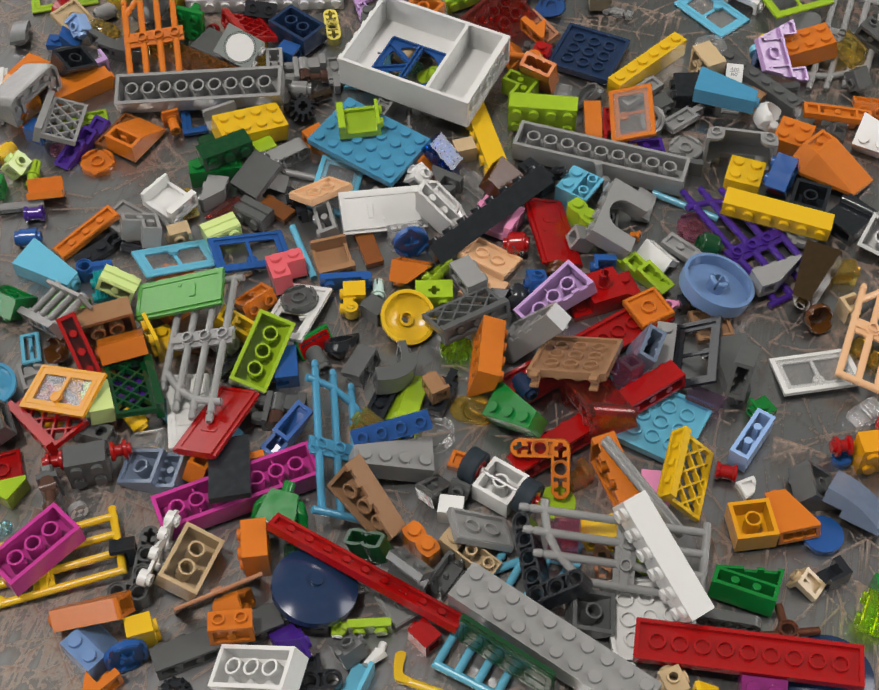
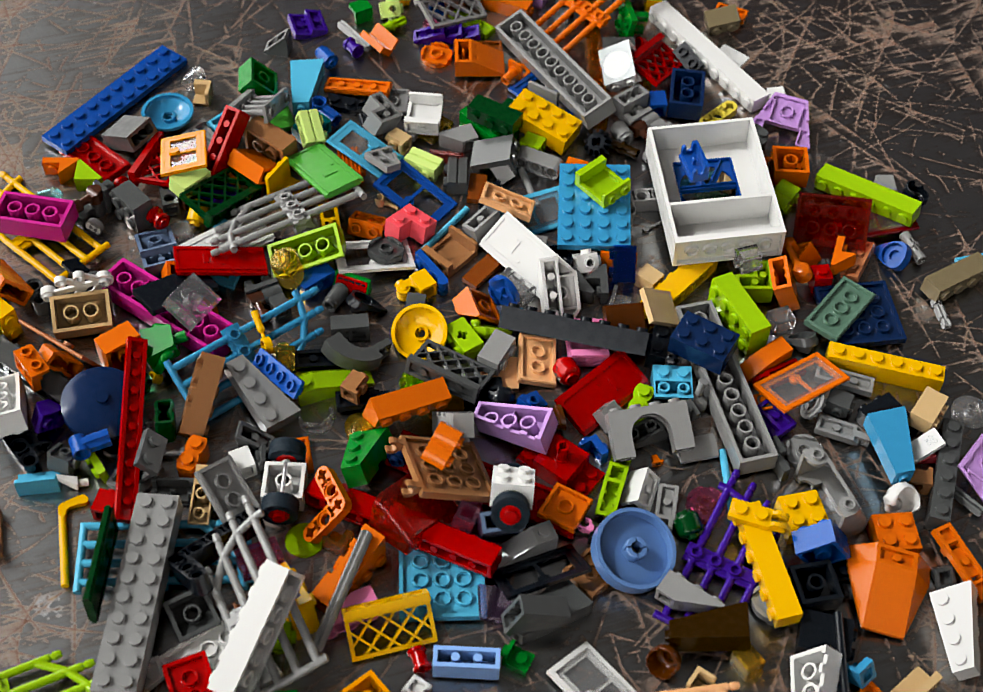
camera: 55 degrees right, 0 degrees up
blue slope [260,400,313,456] -> none
light aqua pin [371,278,386,300] -> none
none -> blue piece [68,428,113,461]
none -> clear brick [162,272,222,332]
none -> yellow piece [251,310,274,354]
none -> clear yellow piece [270,247,304,289]
none -> light grey wing [364,145,401,173]
none -> orange brick [421,421,465,471]
none -> brick [489,463,535,532]
none -> tan tile [639,287,679,328]
none -> dark blue brick [667,310,740,375]
none -> blue hinge [679,140,710,183]
none -> yellow hinge [727,498,790,533]
none -> clear brick [733,244,763,275]
none -> sand green tile [803,276,876,342]

